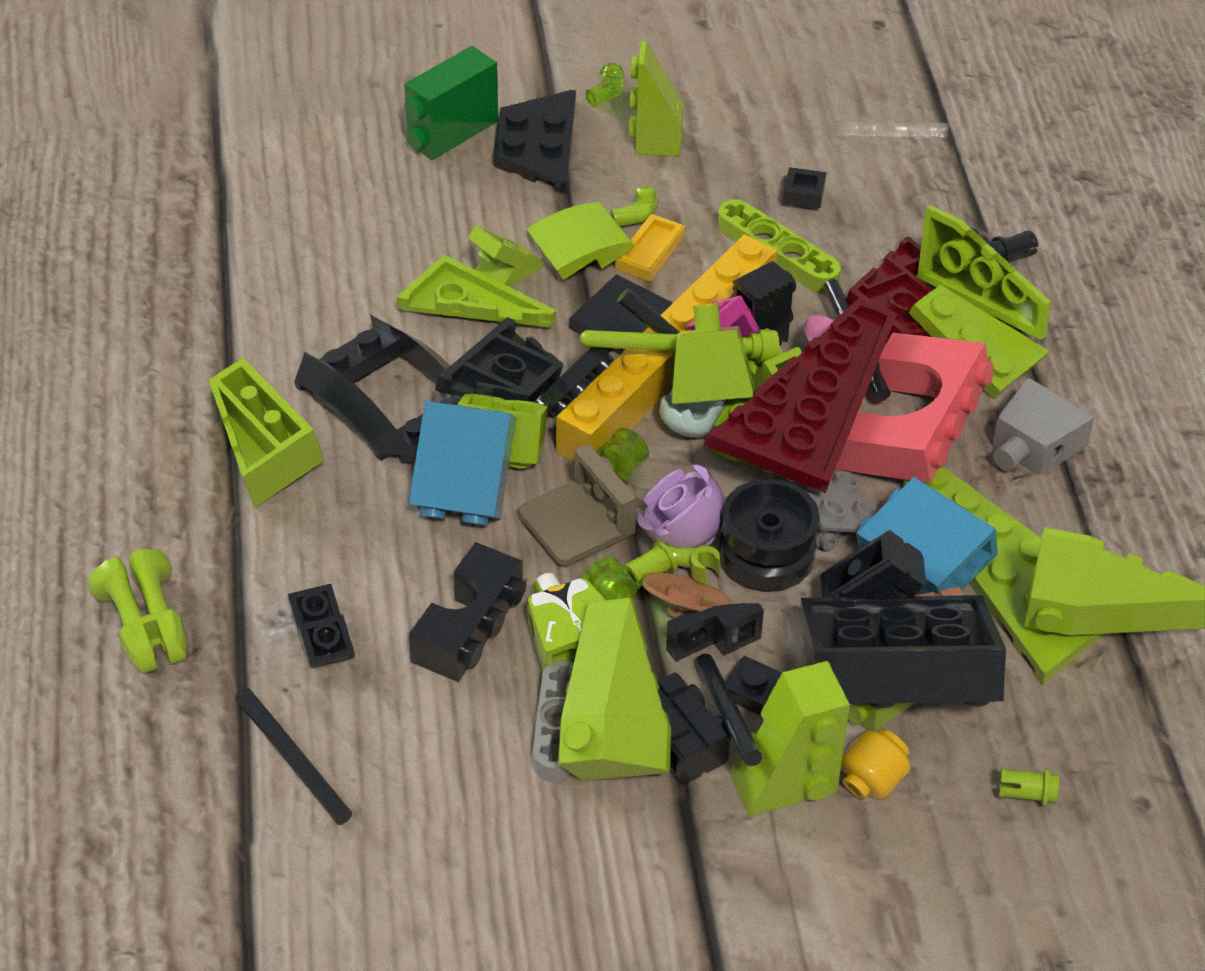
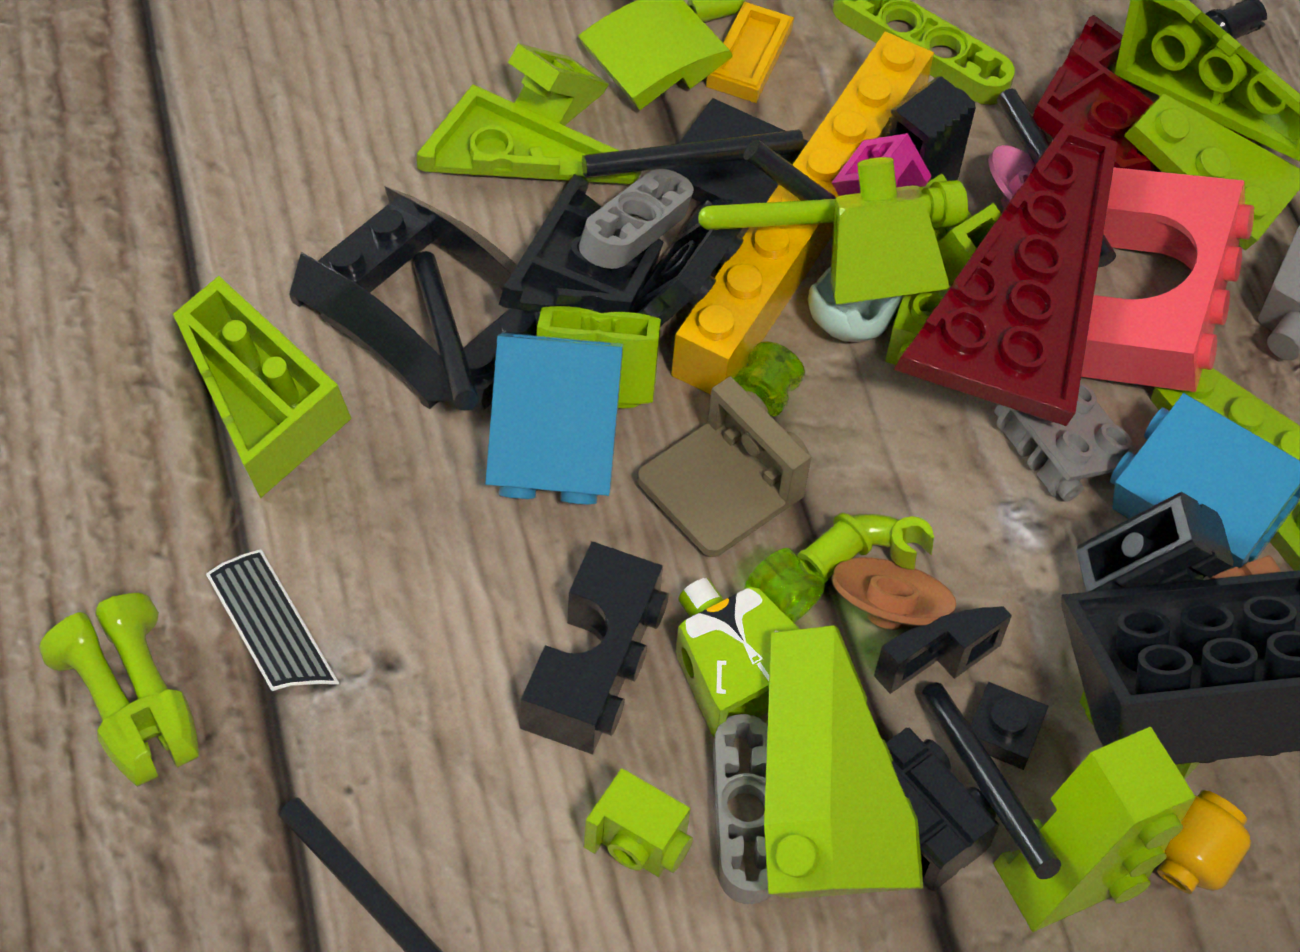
camera: 10 degrees left, 10 degrees up
black slope [288,584,355,668] -> none
lavender cylinder [637,465,725,548] -> none
black wheel [719,478,820,592] -> none
none -> sticker [206,549,340,691]
none -> black bar [413,251,479,410]
none -> light grey beam [579,169,694,269]
none -> black bar [582,129,804,178]
none -> lime brick [584,768,693,877]

